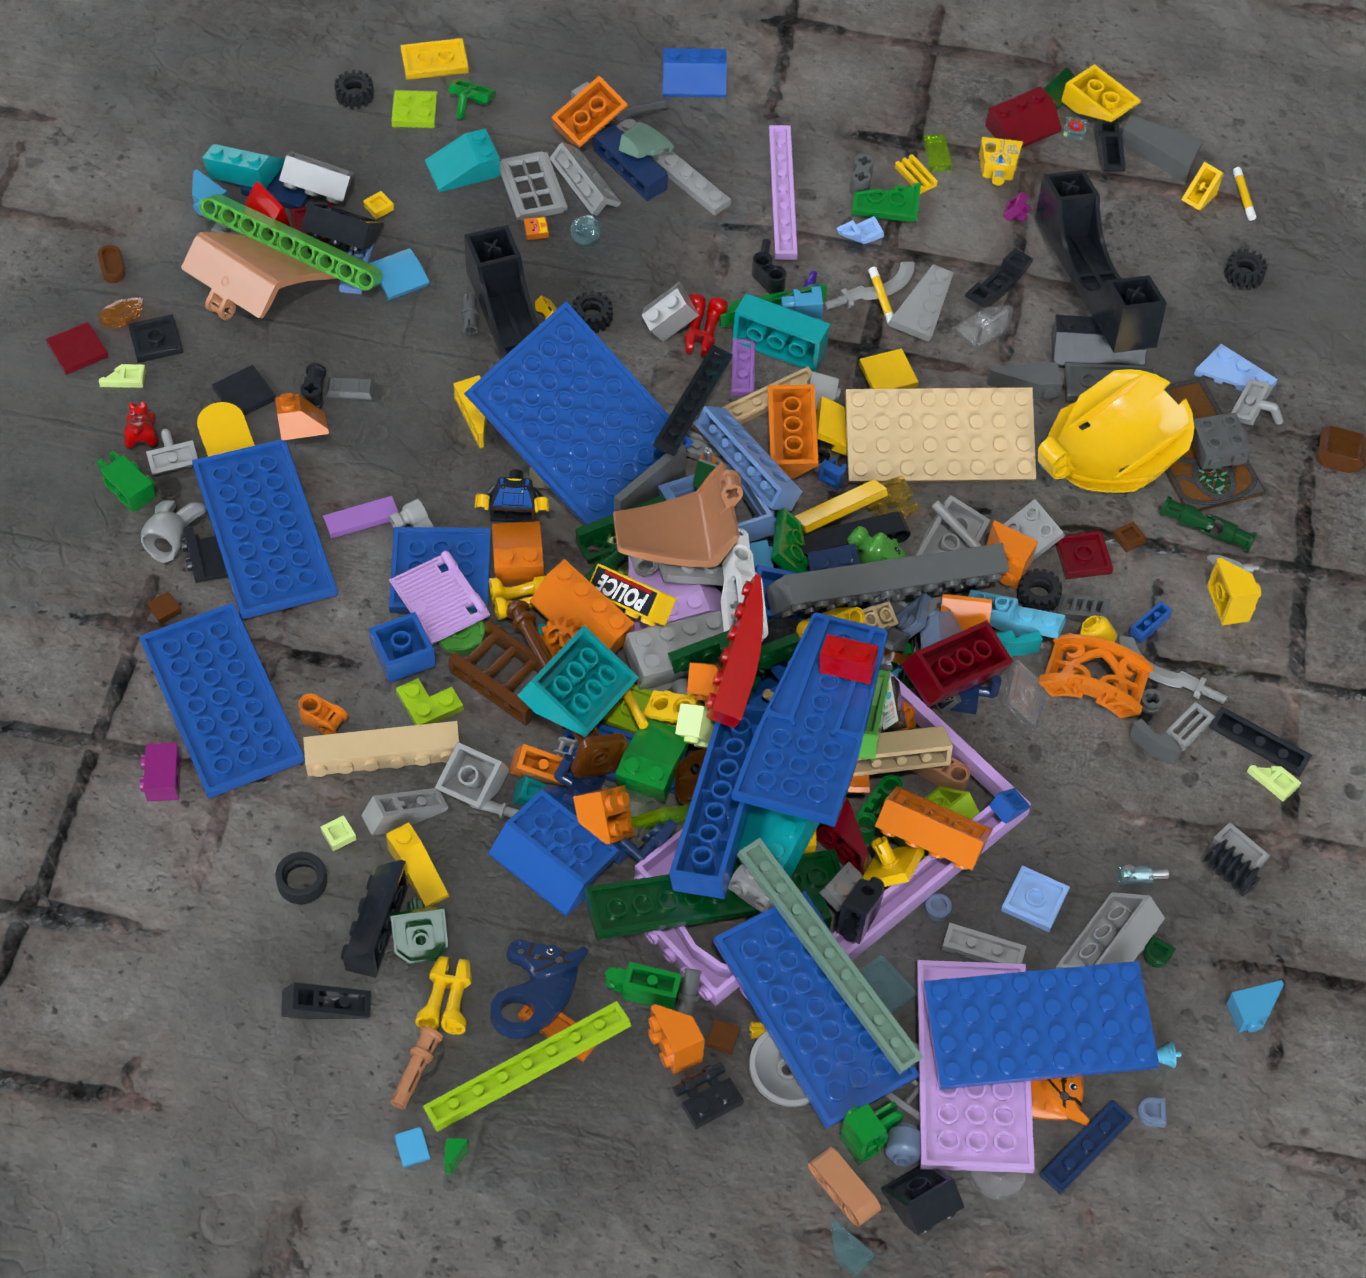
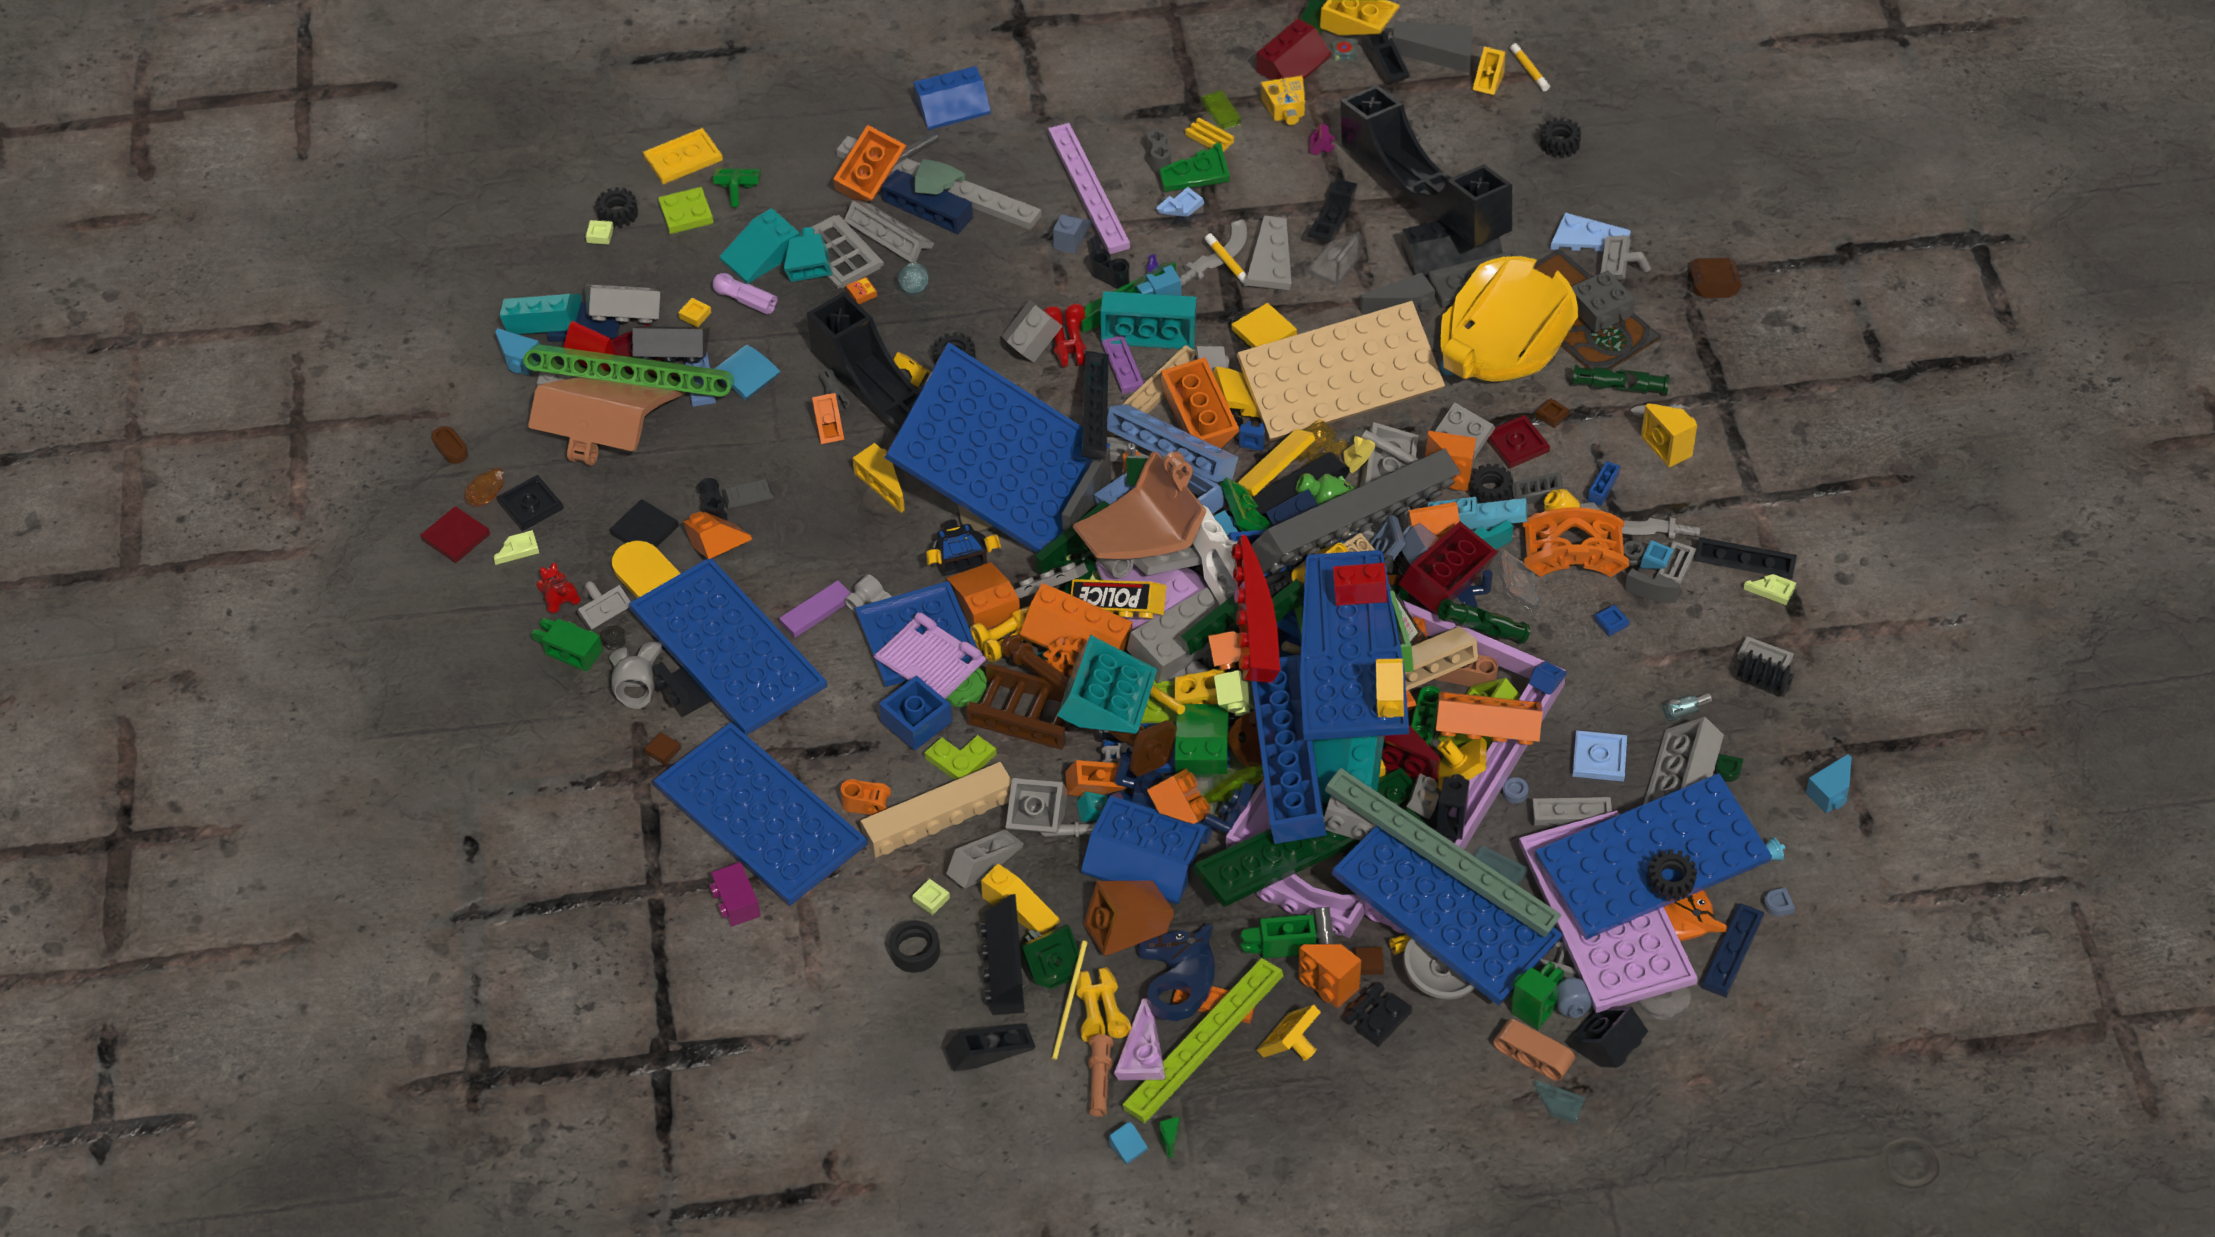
camera: 15 degrees left, 5 degrees down
none -> yellowish green plate [586,220,613,244]
none -> lavender piece [713,273,777,314]
none -> teal torso [784,227,833,282]
none -> orange slope [811,393,844,444]
none -> light grey plate [1014,562,1088,598]
none -> light yellow piece [1052,941,1088,1060]
none -> sand blue slope [1053,214,1091,254]
none -> dark orange slope [1083,881,1174,955]
none -> lavender wing [1114,999,1165,1080]
none -> yellow tile [1257,1004,1321,1061]
none -> light yellow slope [1343,436,1375,474]
none -> yellow slope [1376,659,1404,718]
none -> dark green piece [1438,598,1530,644]
none -> blue tile [1594,605,1629,637]
none -> dark azure slope [1640,540,1674,569]
none -> black tyre [1647,849,1697,901]

